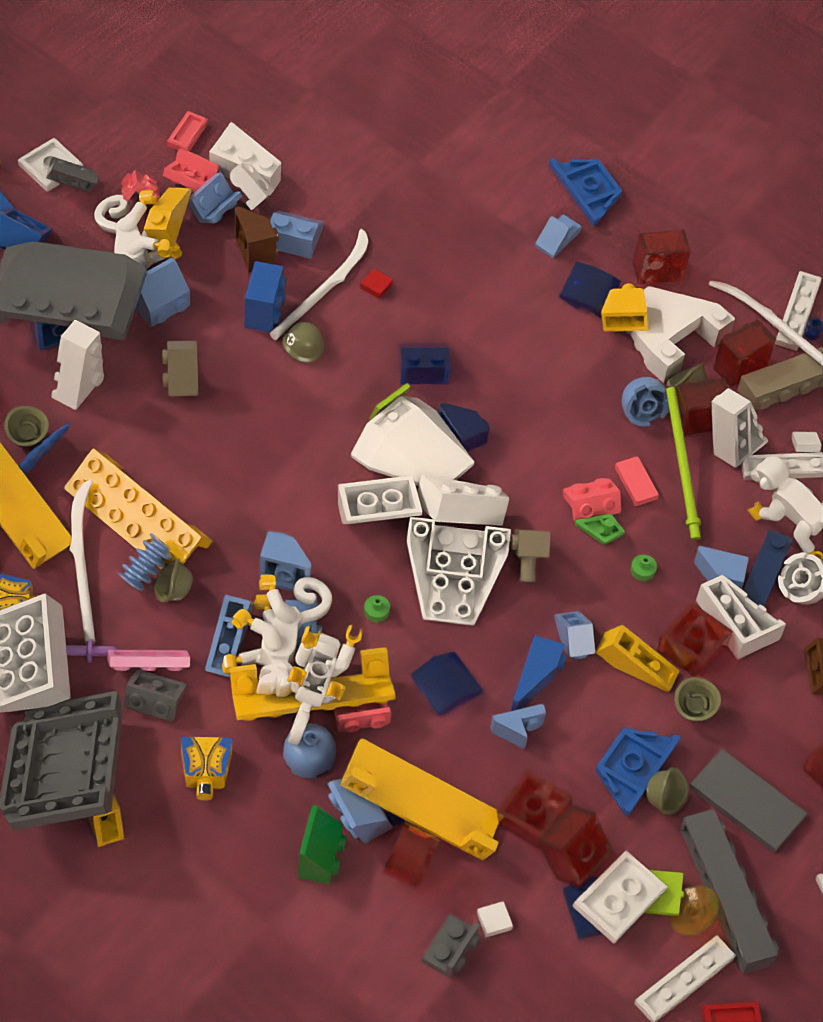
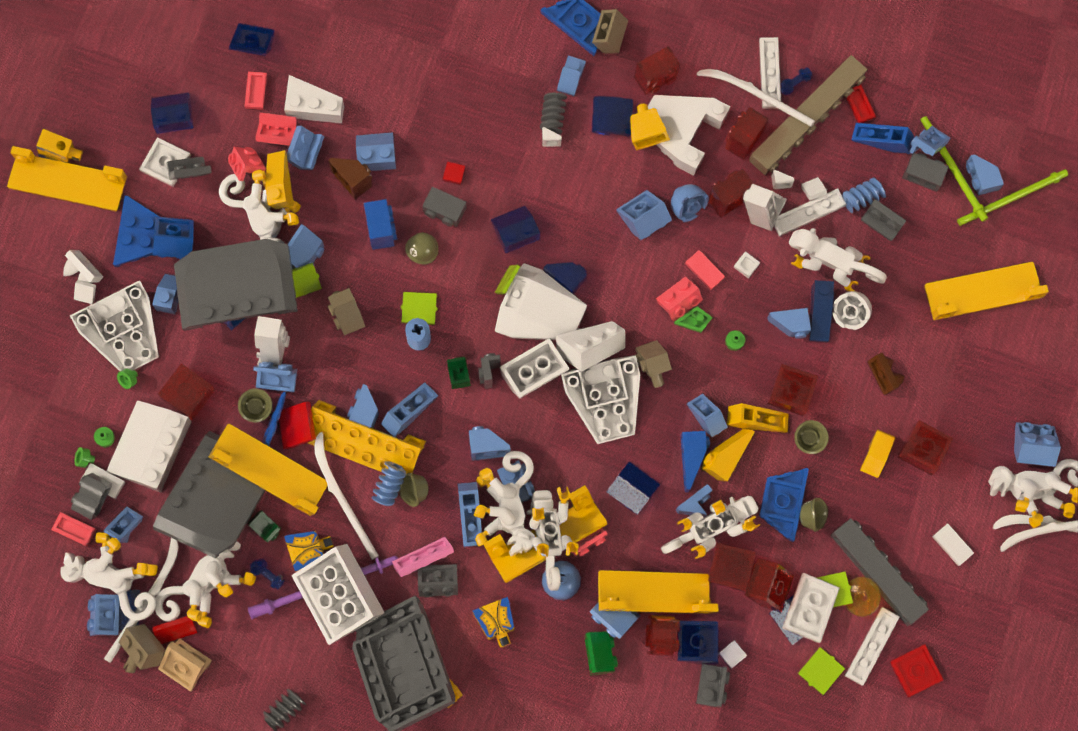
camera: 20 degrees left, 20 degrees up
white leg [230,163,274,210] -> none
white piece [270,229,368,340] -> none
bright green tile [364,595,390,623] -> none
lime bar [666,387,701,541] -> none
olive helmet [667,363,708,397] -> none
dark grey tile [689,749,807,853] -> none
white wedge [696,575,786,660] -> none
none -> clear blue slope [151,92,194,134]
none -> clear blue slope [229,23,275,56]
none -> medium blue bracket [253,362,297,392]
none -> red tile [279,402,316,449]
none -> lime piece [292,262,322,298]
none -> medium blue slope [347,384,379,429]
none -> medium blue slope [381,383,438,437]
none -> lime piece [401,292,438,325]
none -> medium blue piece [405,318,431,351]
none -> dark grey brick [422,187,467,227]
none -> dark green bracket [447,357,471,389]
none -> dark grey bracket [478,353,501,389]
none -> dark grey piece [540,92,567,134]
none -> white slope [542,127,562,147]
none -> dark tan brick [592,9,628,54]
none -> medium blue slope [616,190,672,240]
none -> white animal [661,496,760,559]
none -> clear blue slope [678,621,719,664]
none -> yellow slope [701,429,755,481]
none -> white tile [734,251,760,279]
none -> white slope [771,170,794,189]
none -> lime piece [798,647,845,695]
none -> yellow slope [860,429,895,478]

